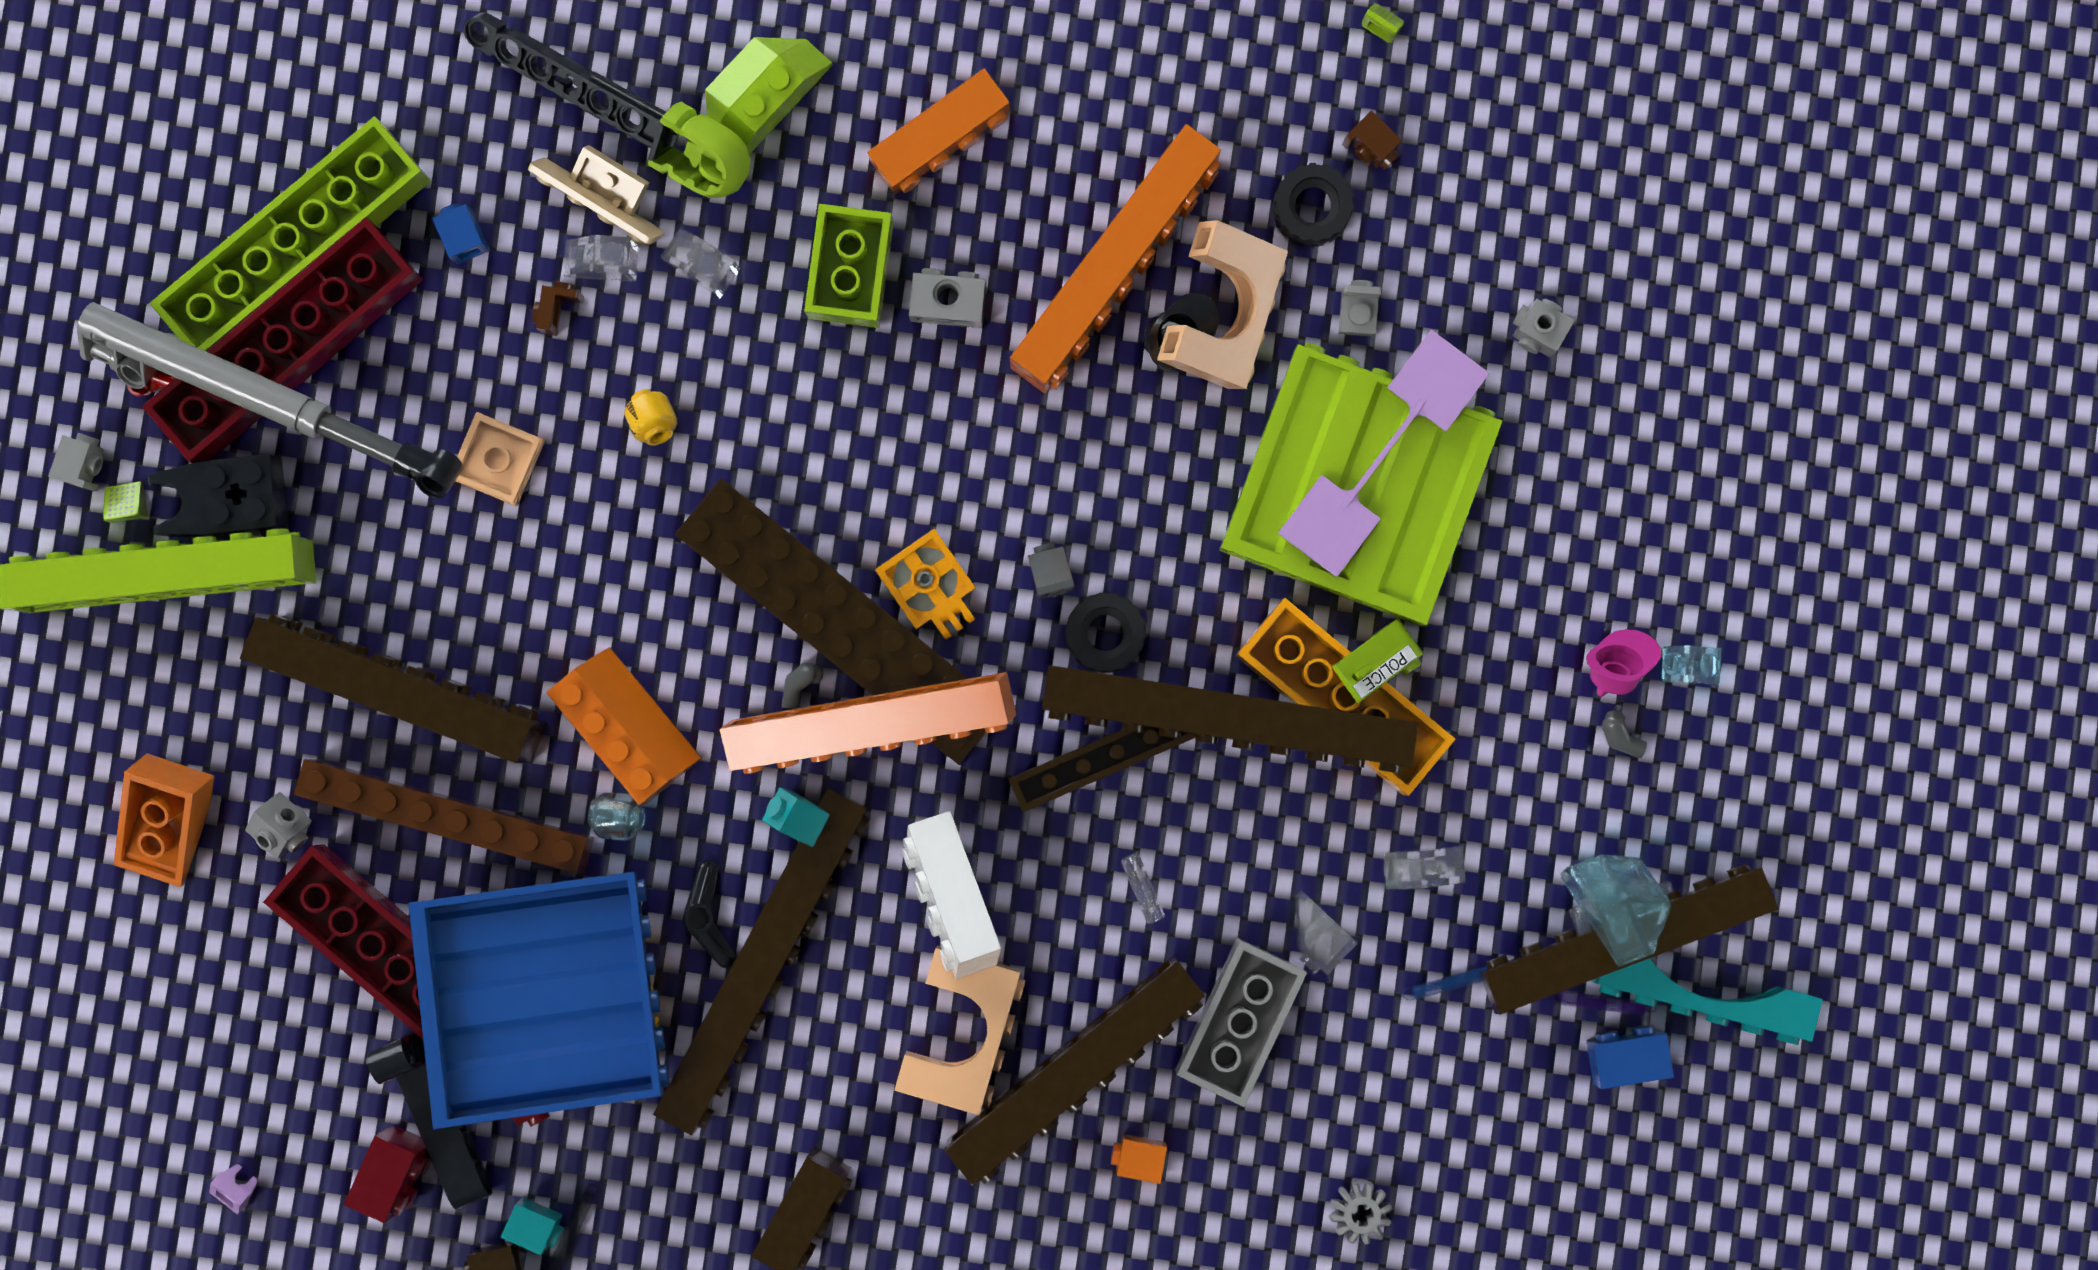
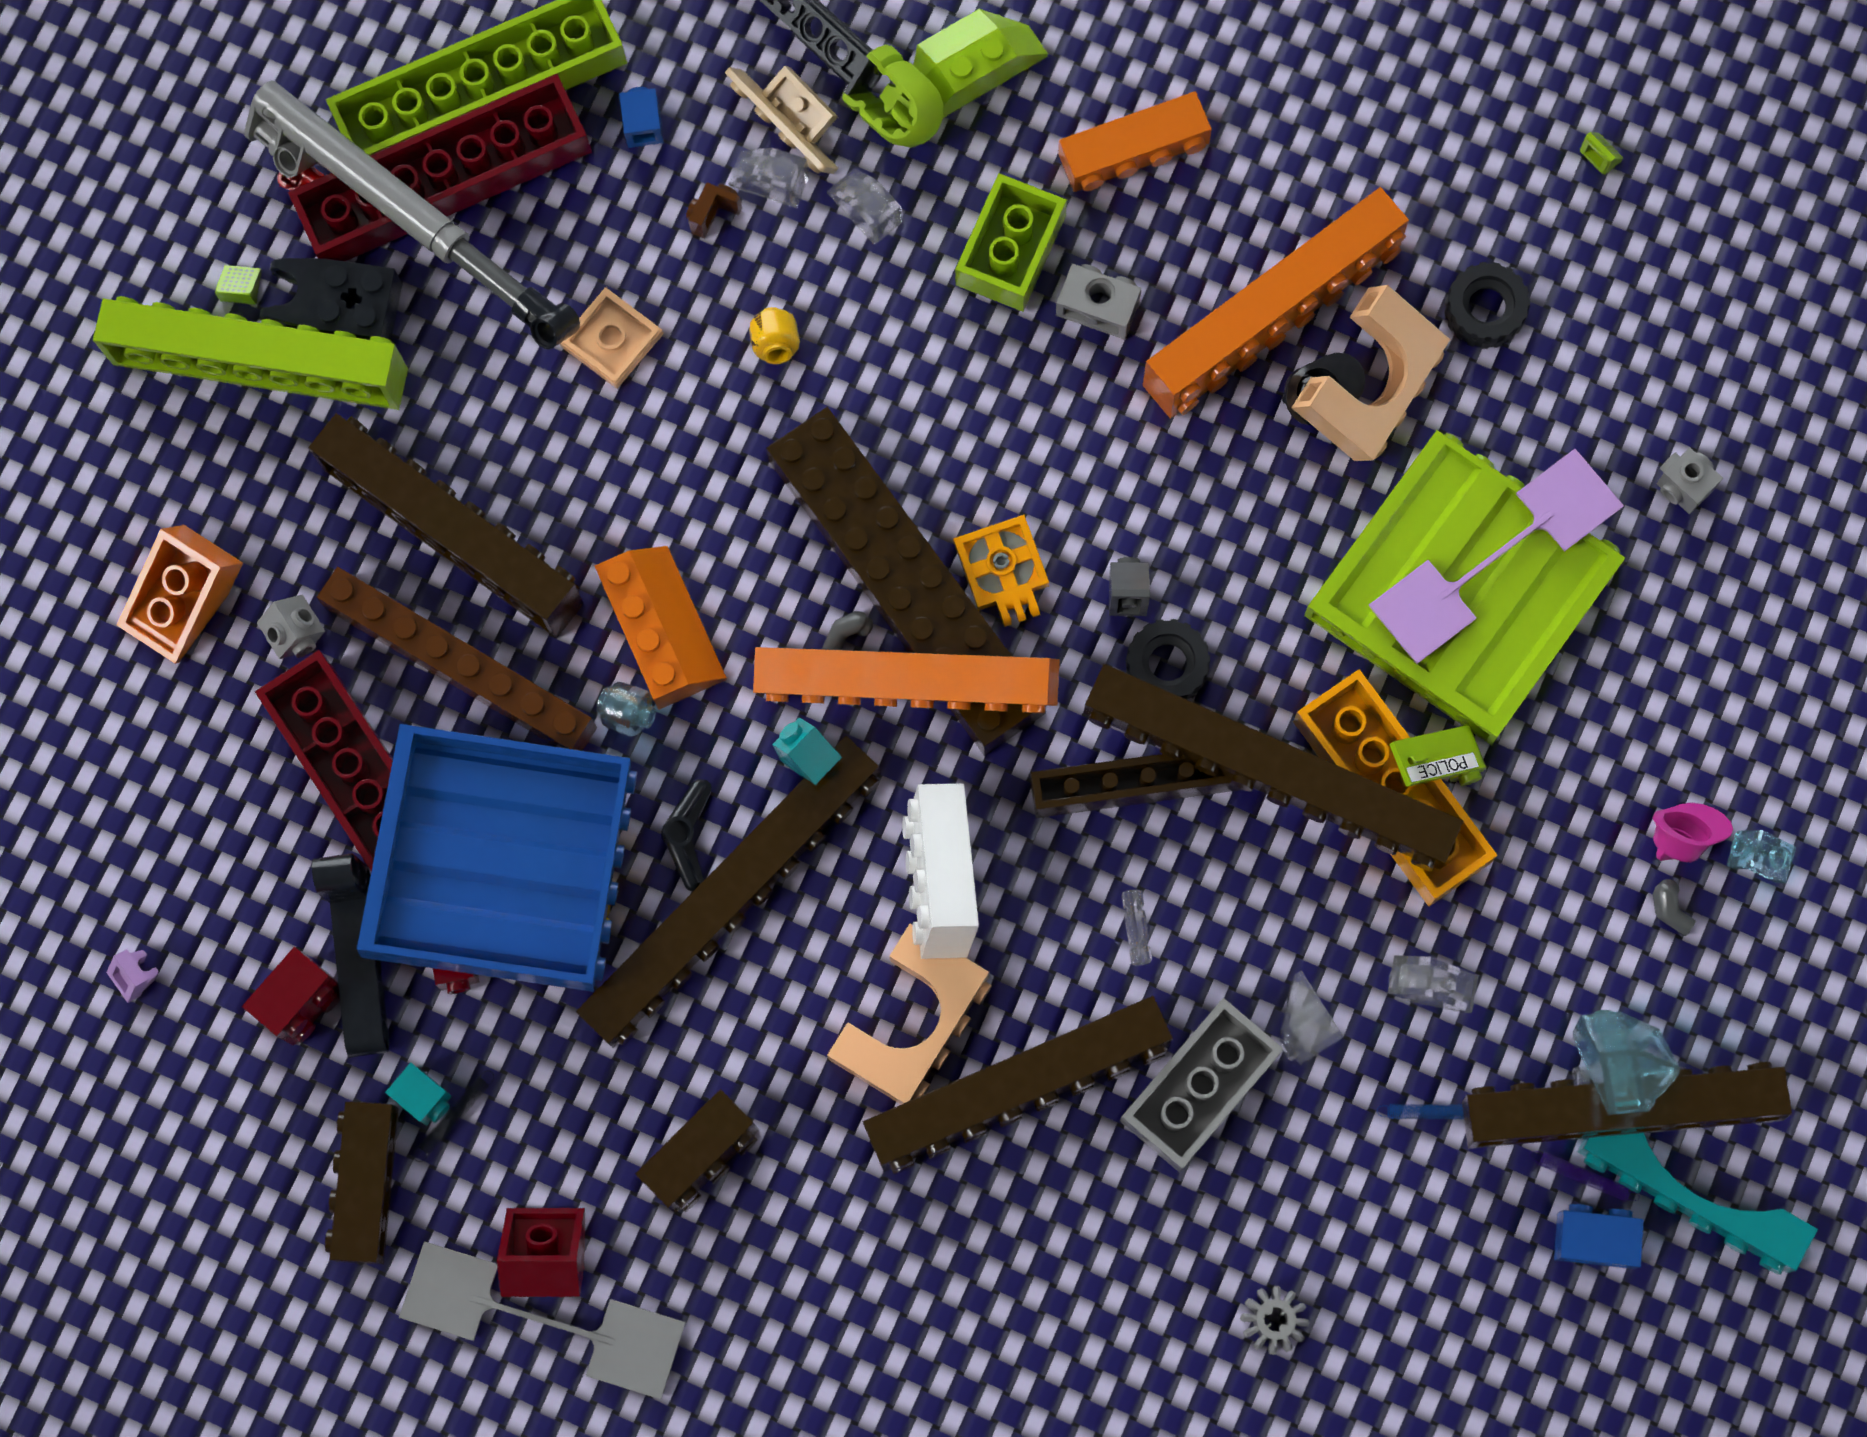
camera: 20 degrees right, 10 degrees down
light grey brick [48,433,103,491] -> none
orange brick [1110,1134,1167,1184] -> none
light grey bracket [1338,280,1381,337] -> none
reddish brown brick [1342,110,1402,170] -> none

